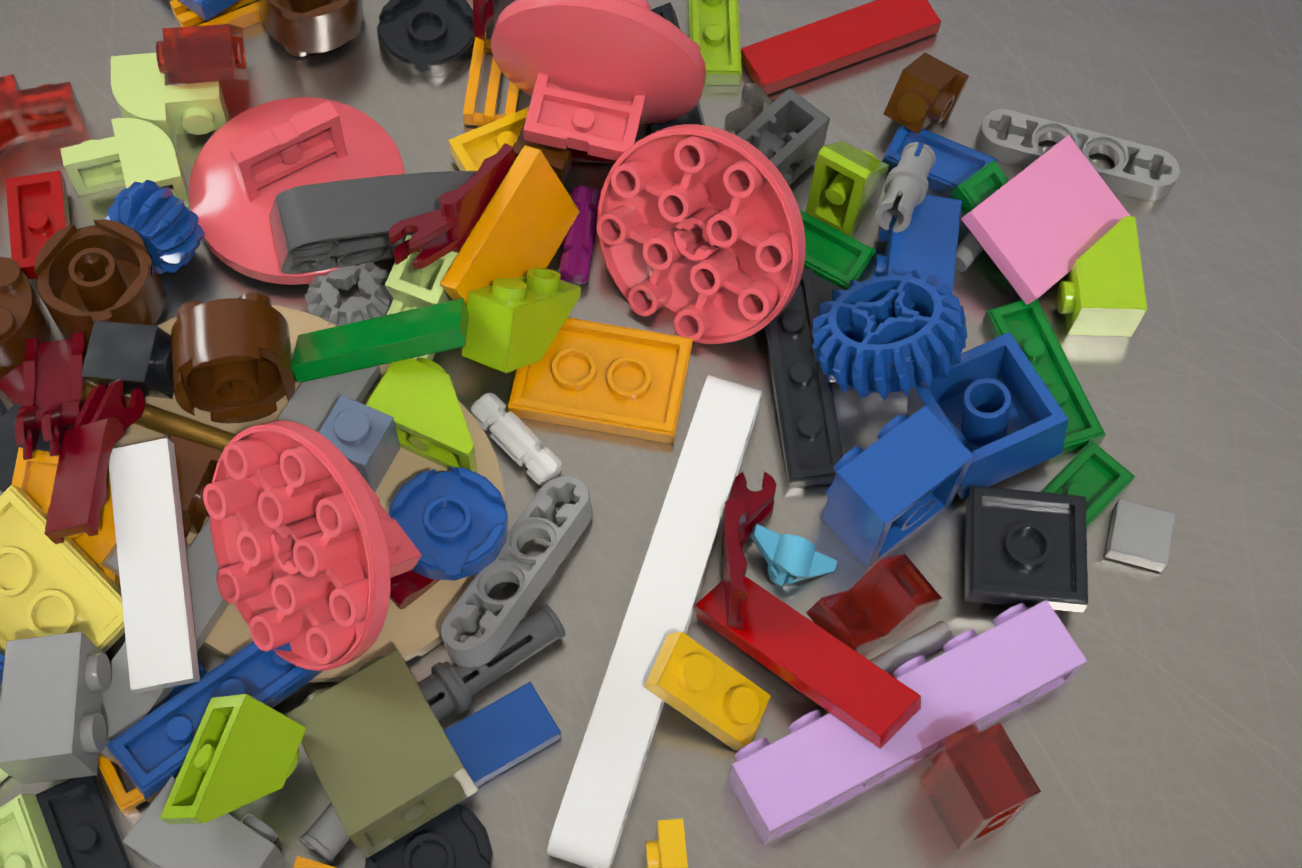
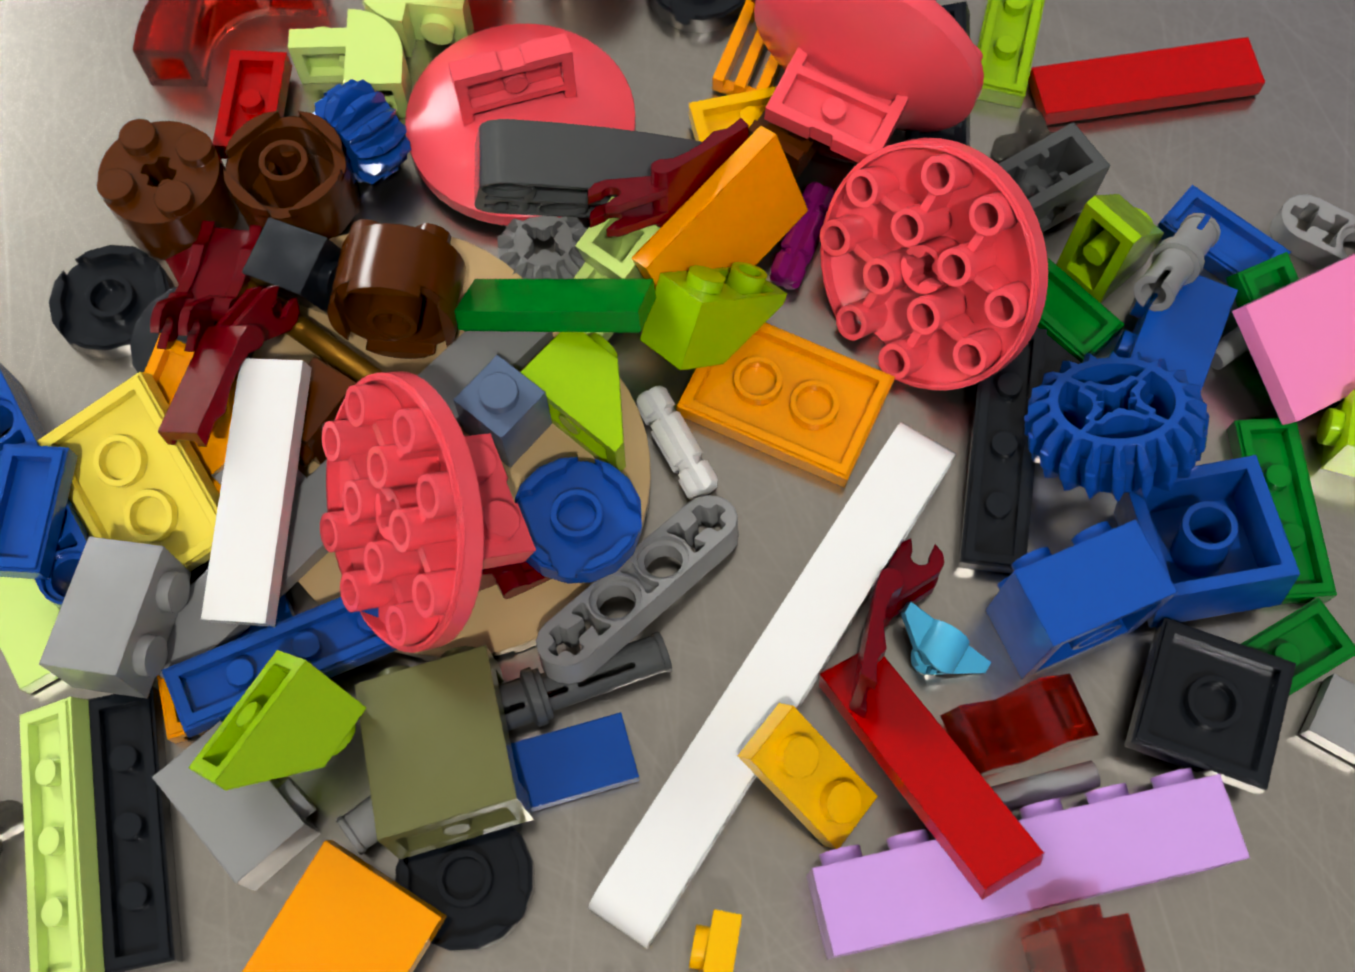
camera: 20 degrees right, 5 degrees up
reddish brown brick [883,52,969,134] -> none

